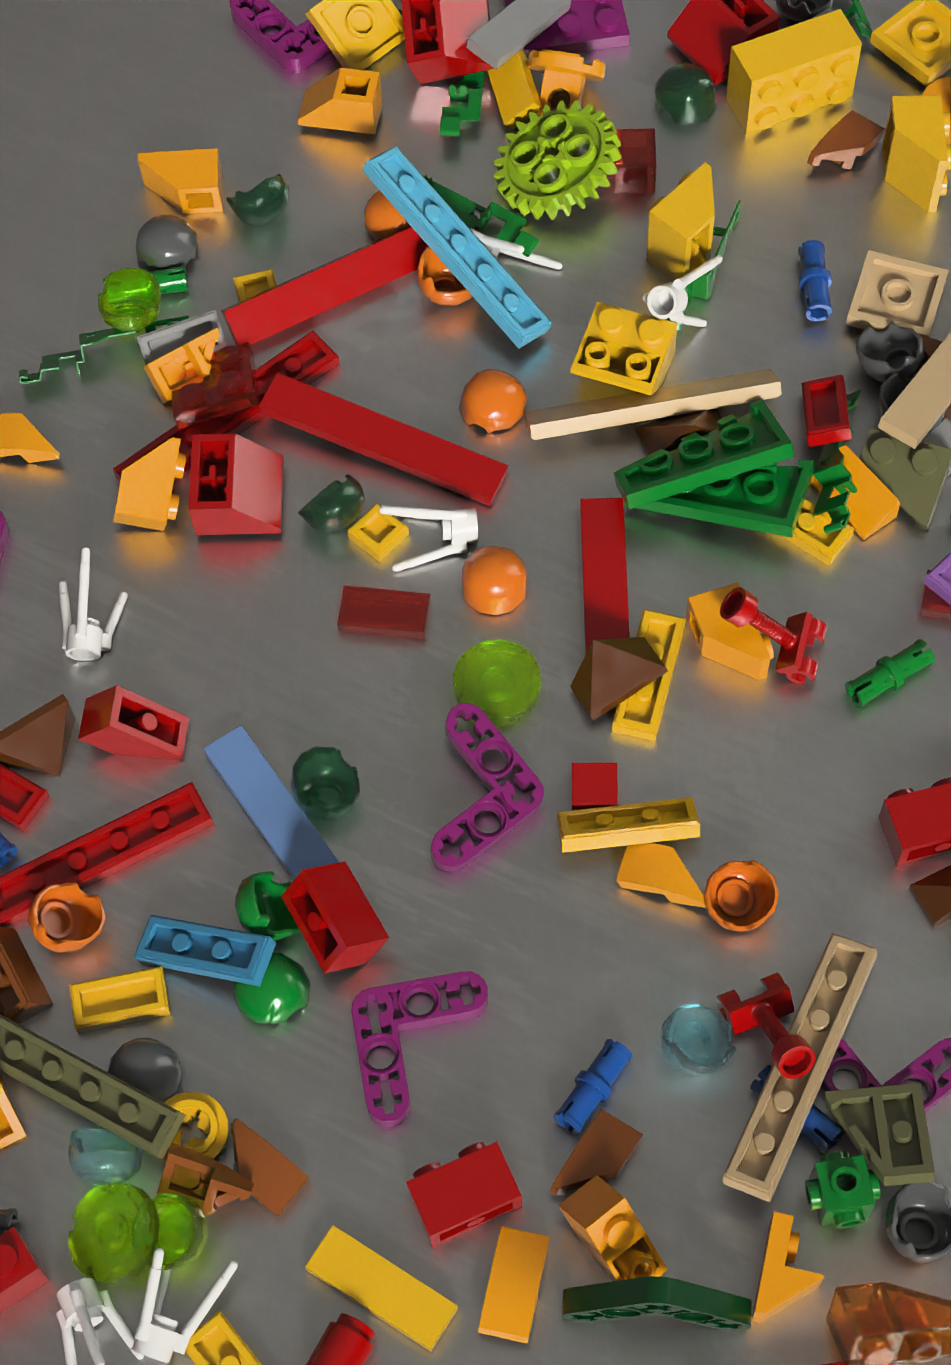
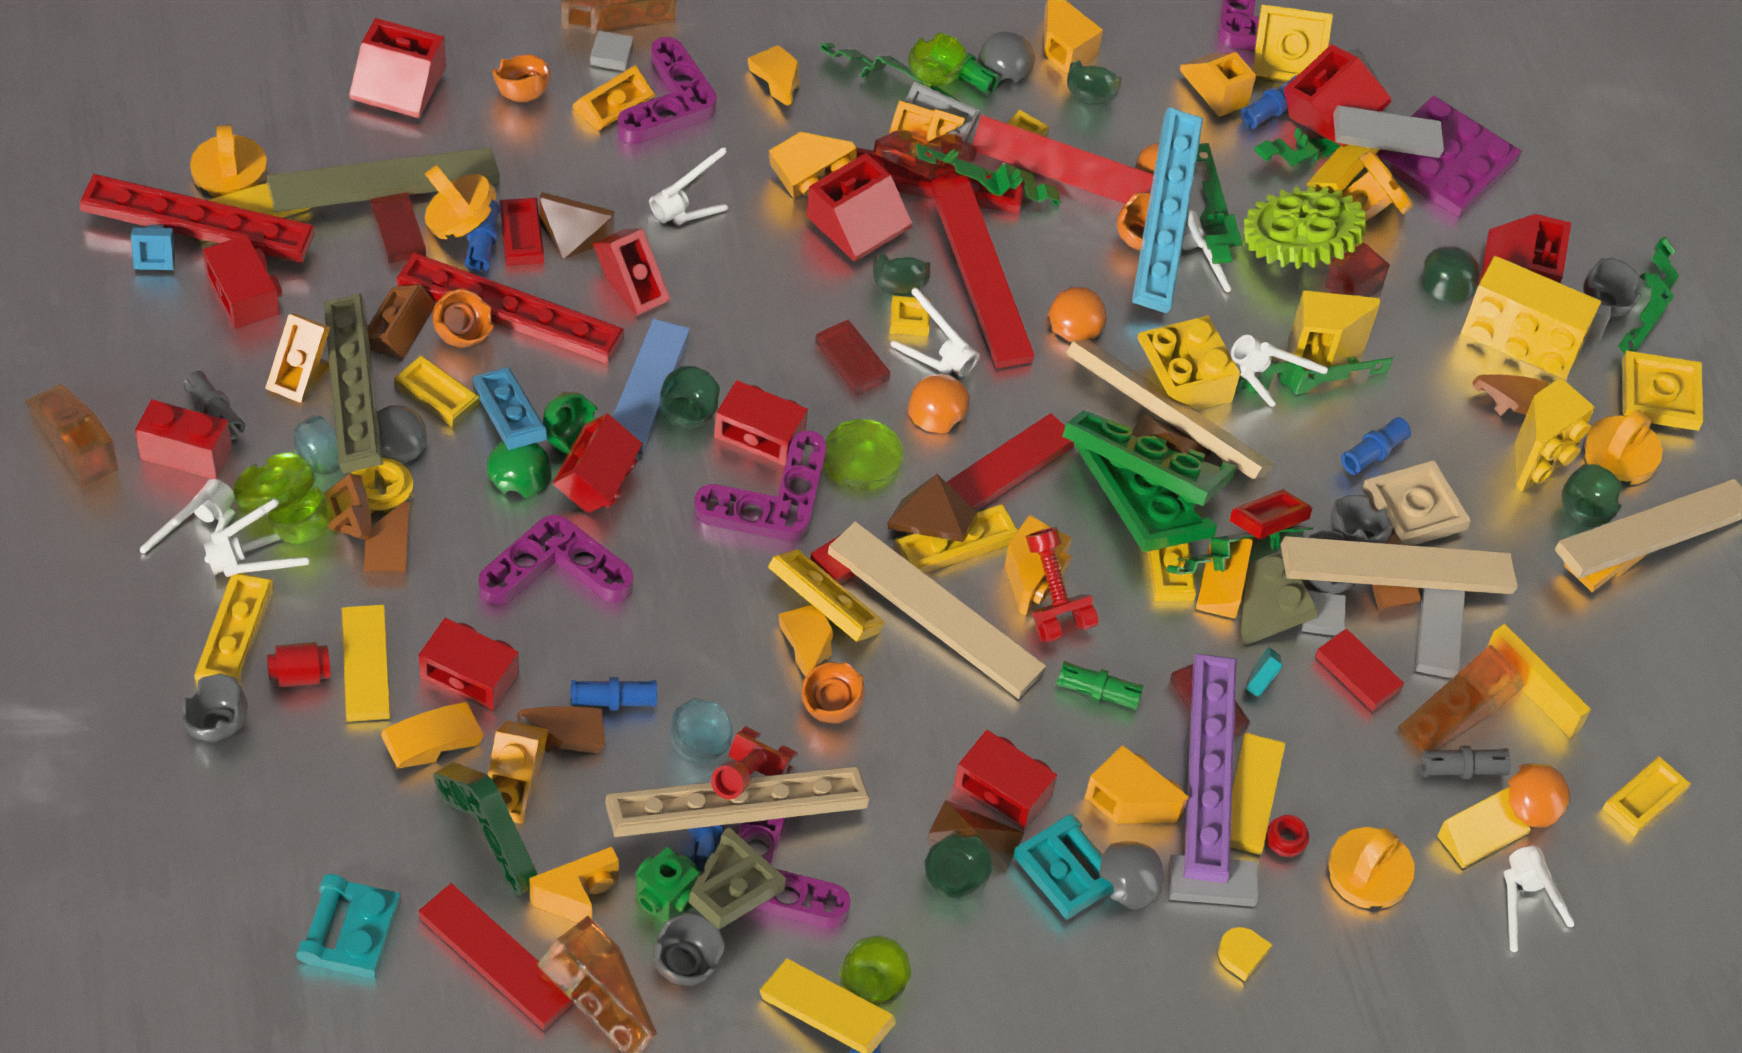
camera: 40 degrees right, 10 degrees down
none -> red brick [714,380,808,466]
none -> tan tile [828,521,1046,699]
none -> green piece [916,144,1061,206]
none -> blue pin [1240,75,1297,129]

